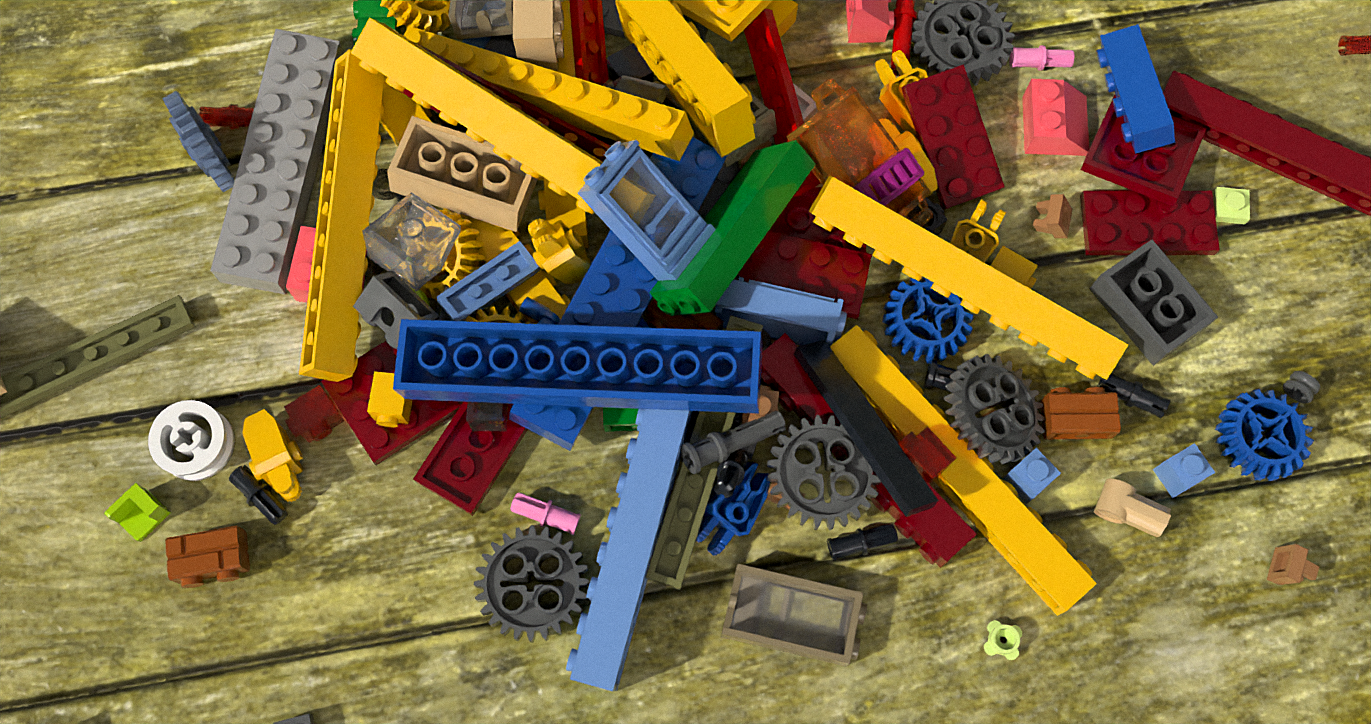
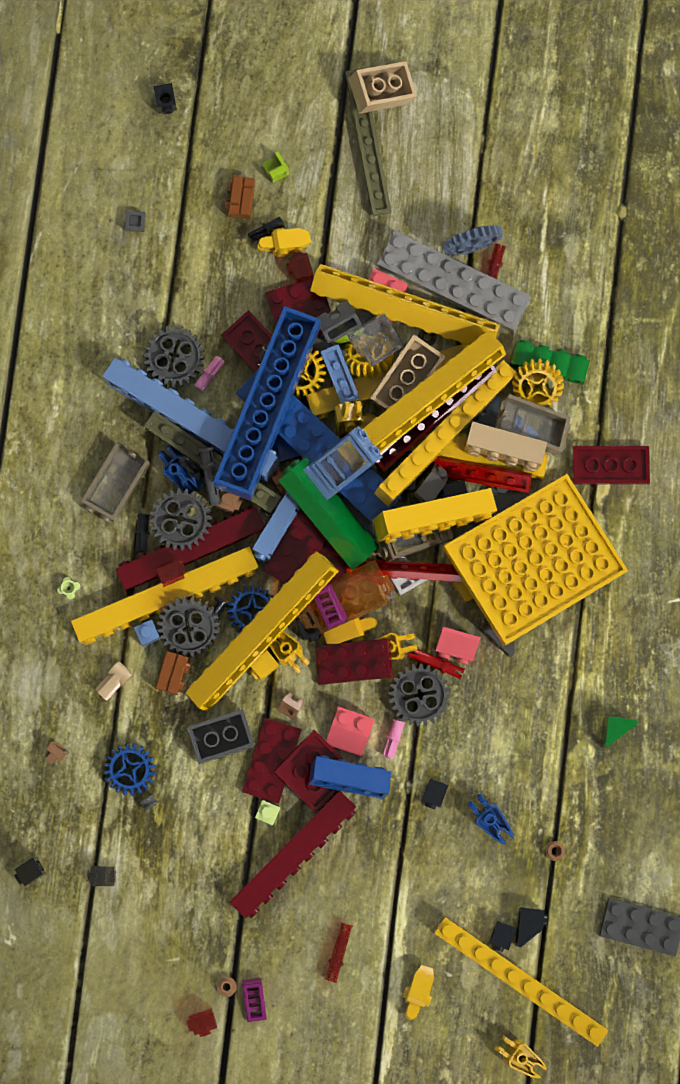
camera: 100 degrees right, 10 degrees up
white wheel [148,400,235,481] -> none
yellow brick [367,371,413,427] -> none
blue arm [519,297,560,325] -> none
black tile [793,340,938,517] -> none
black pin [1097,373,1170,419] -> none
medium blue brick [1153,443,1215,498] -> none

